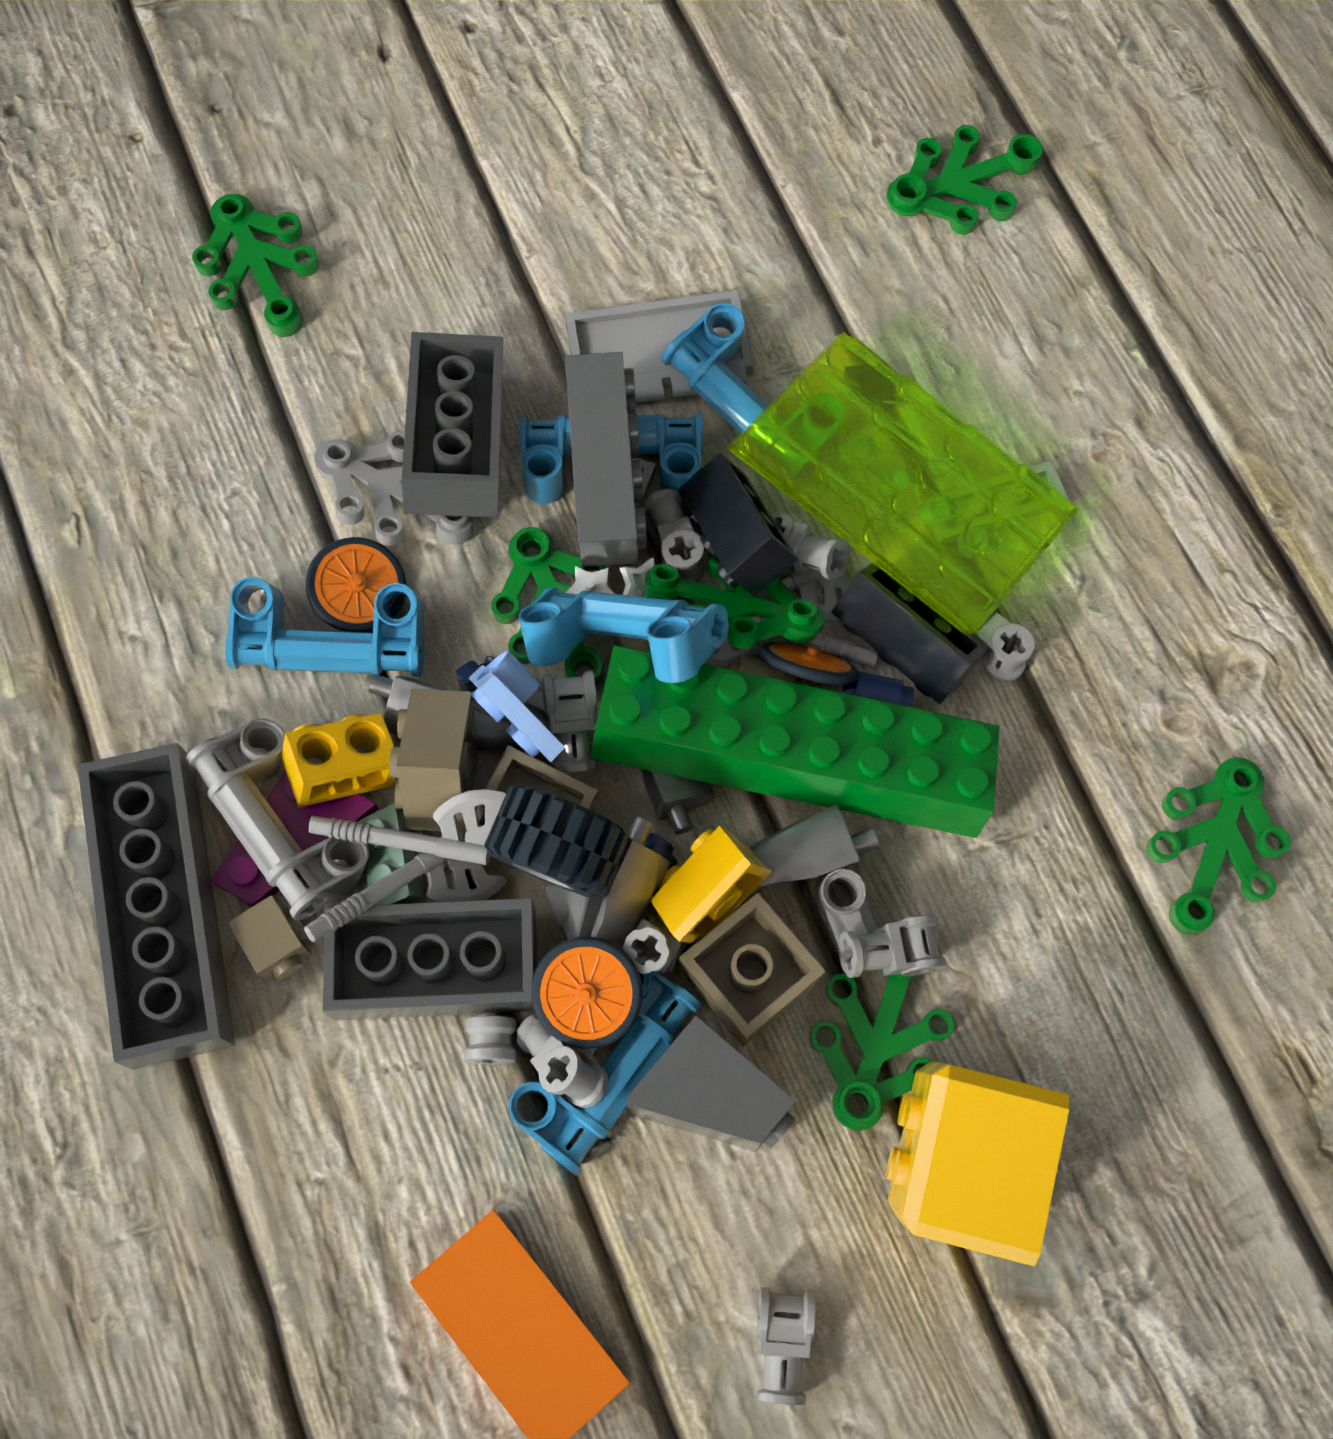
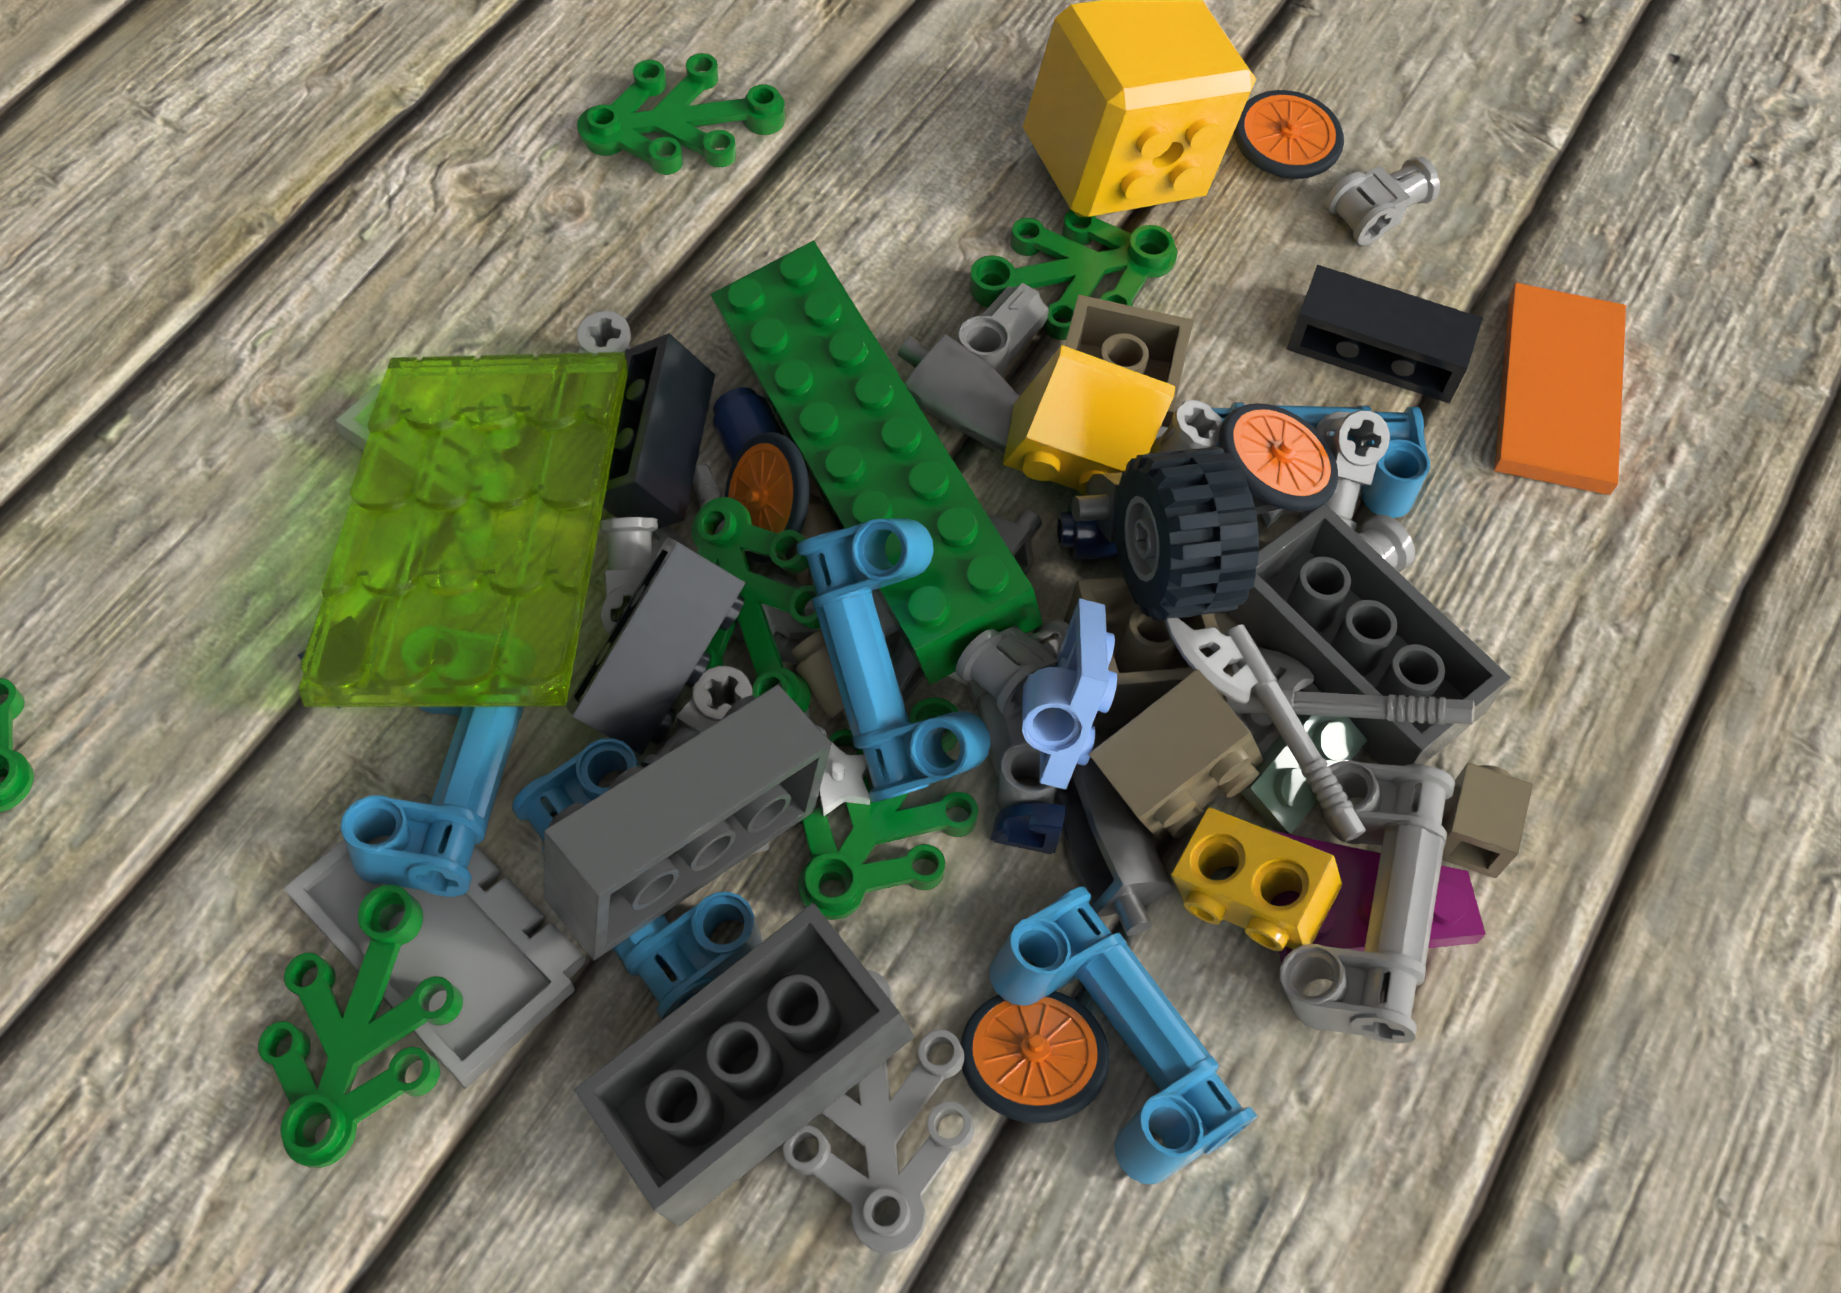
camera: 130 degrees left, 10 degrees down
dark grey brick [77,743,236,1070] -> none
dark grey slope [625,1016,796,1152] -> none
light grey connector [839,915,947,978] -> none
none -> green plant [258,885,463,1168]
none -> orange wheel [1234,90,1344,179]
none -> black brick [1286,264,1483,404]

